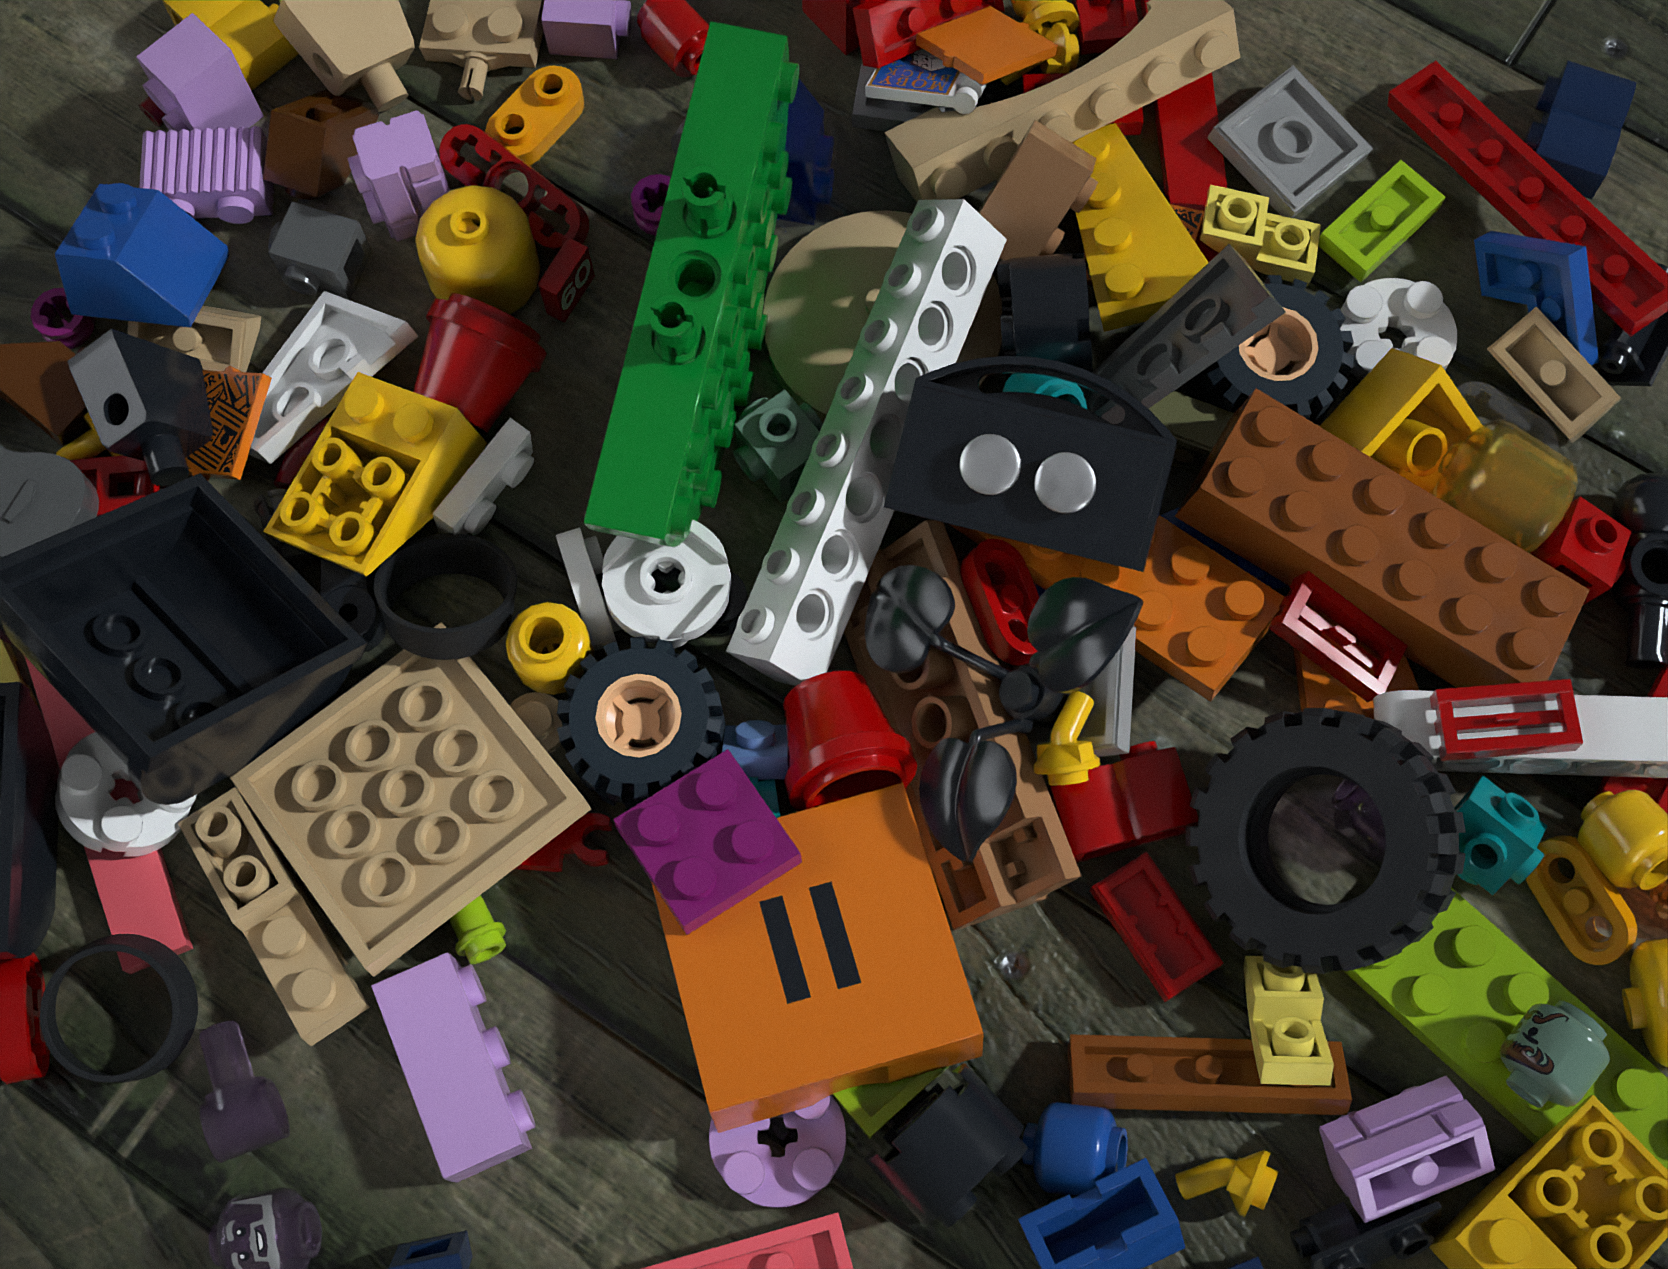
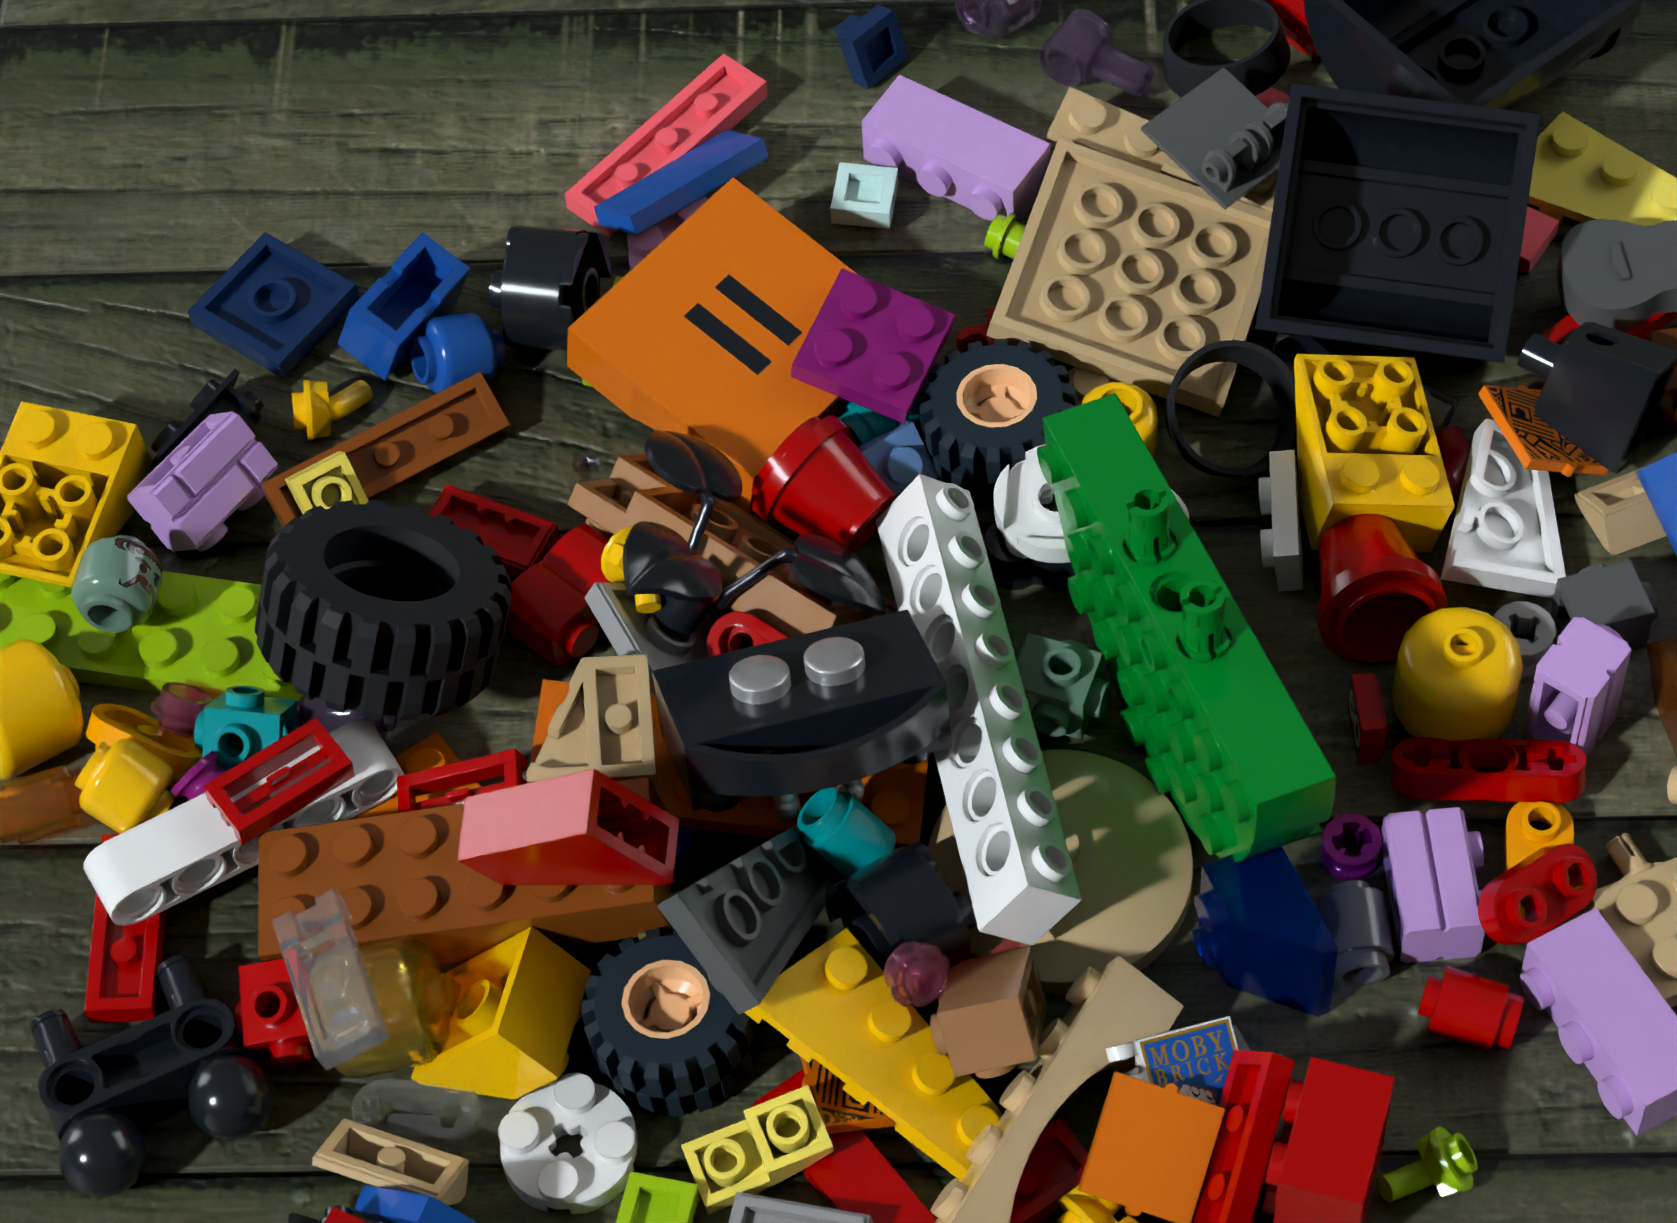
camera: 150 degrees right, 15 degrees down
none -> clear pink plate [150,682,213,736]
none -> magenta bush [171,750,231,800]
none -> clear plate [273,888,389,1070]
none -> red slope [457,768,679,885]
none -> tan wing [526,654,656,786]
none -> blue tile [594,130,768,236]
none -> light aqua plate [830,162,899,229]
none -> clear pink plate [884,941,950,1007]
none -> dark grey hinge [1140,67,1289,210]
none -> lavender brick [1381,807,1485,963]
none -> red plate [1478,844,1597,945]
none -> light grey wheel [1493,601,1556,683]

